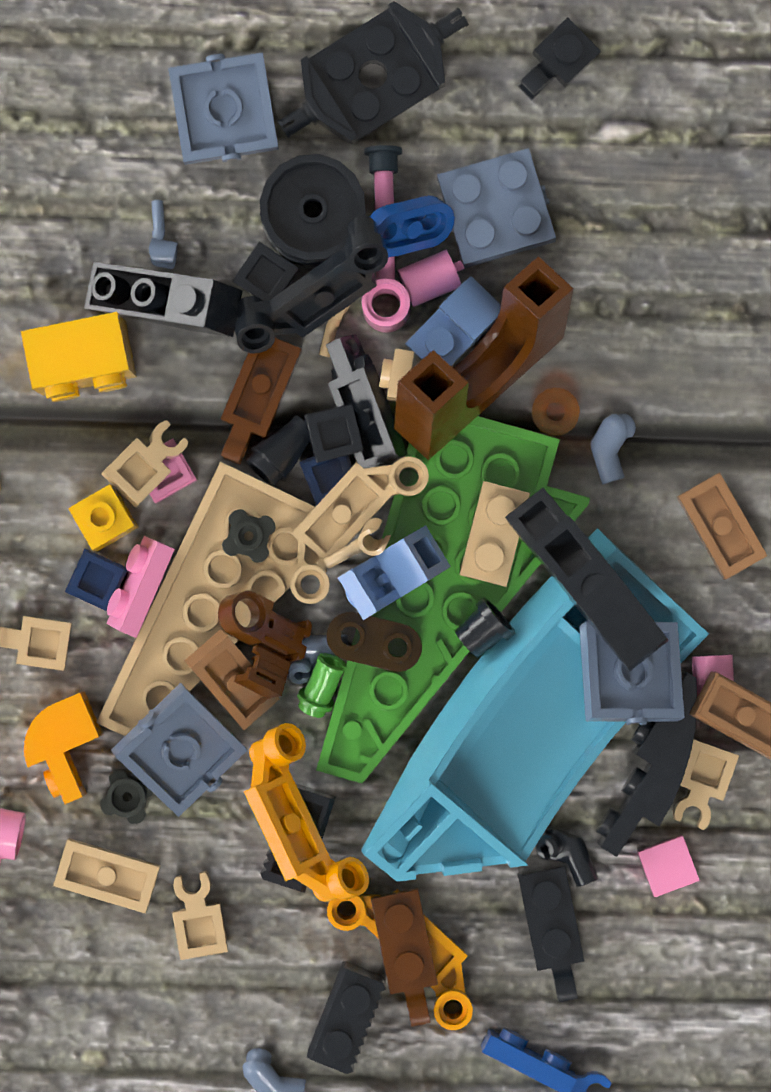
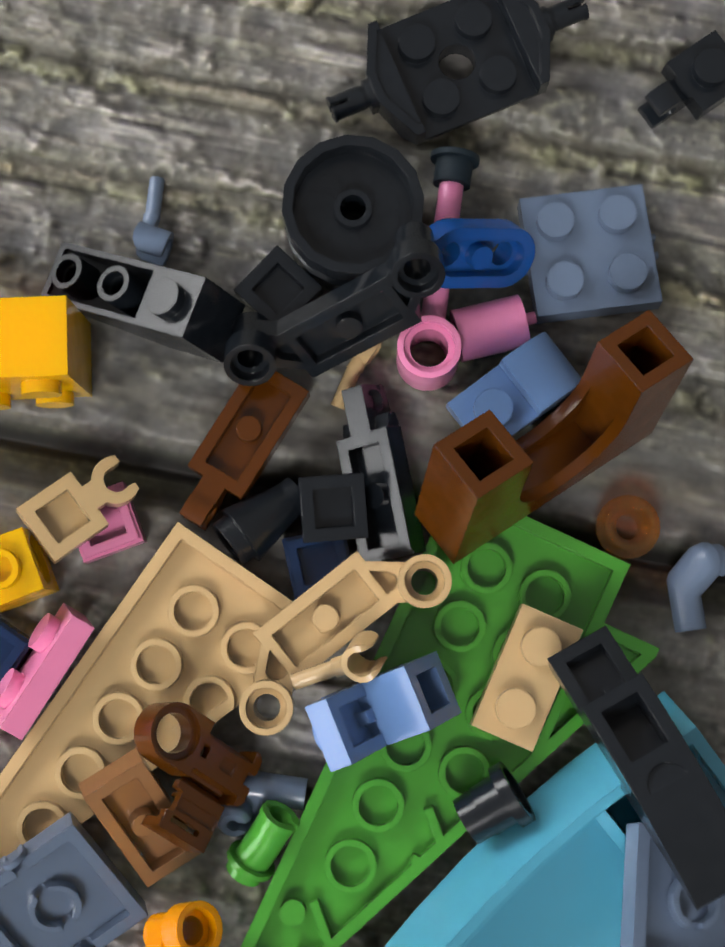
camera: 10 degrees right, 5 degrees down
sand blue plate [168,52,279,165] -> none
pearl dark grey plate [222,509,276,563] -> none
dark brown plate [326,612,422,672] -> none
tan plate [379,348,414,401] -> none

